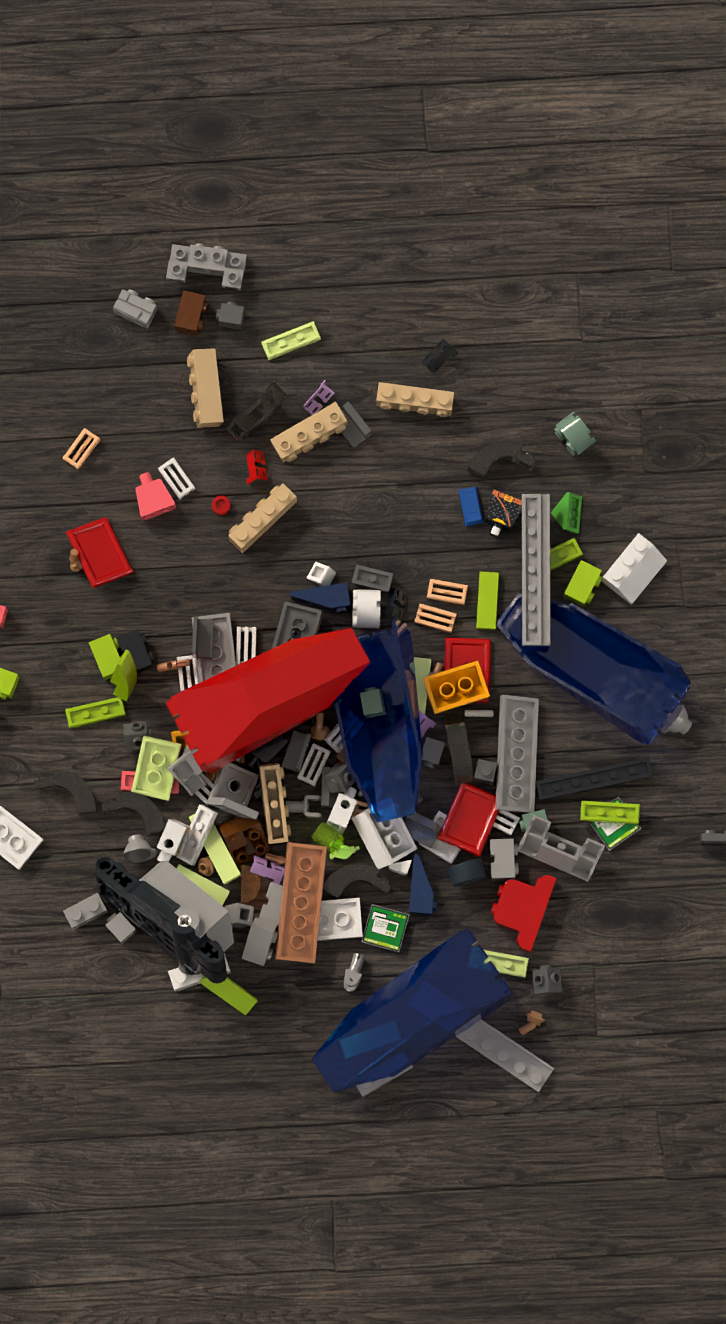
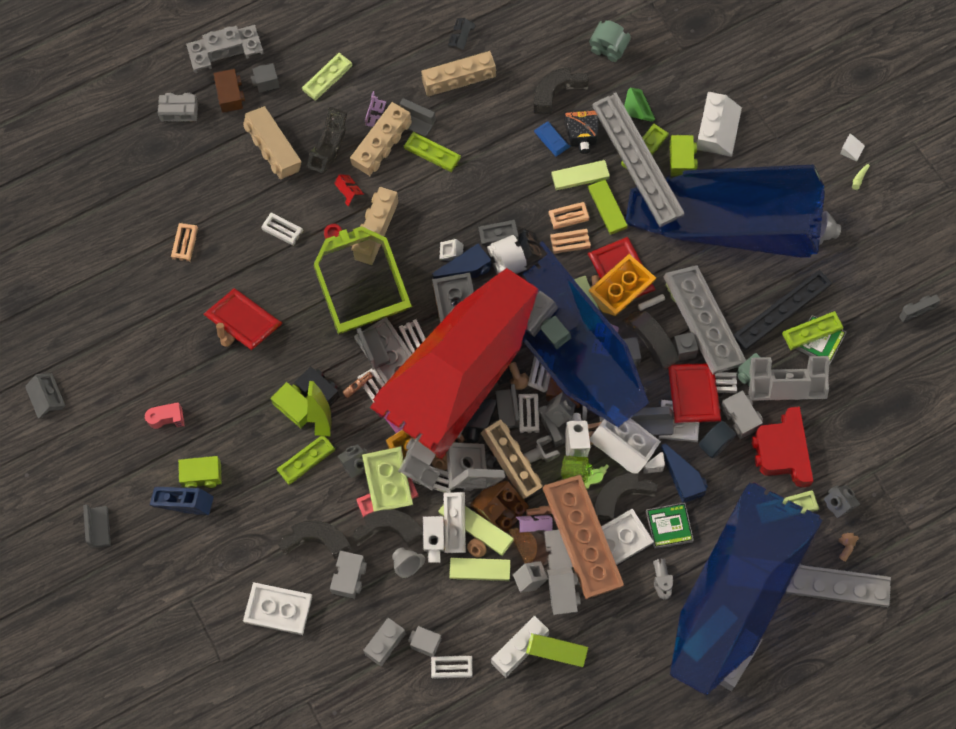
camera: 25 degrees left, 10 degrees down
black piece [95,856,234,984] -> none
coral torso [135,472,176,521] -> none
none -> lime container [314,226,412,335]
none -> light grey brick [330,551,367,599]
none -> lime tile [404,132,461,172]
none -> white tile [431,656,472,678]
none -> light grey brick [525,291,558,337]
none -> yellowish green tile [551,160,610,191]

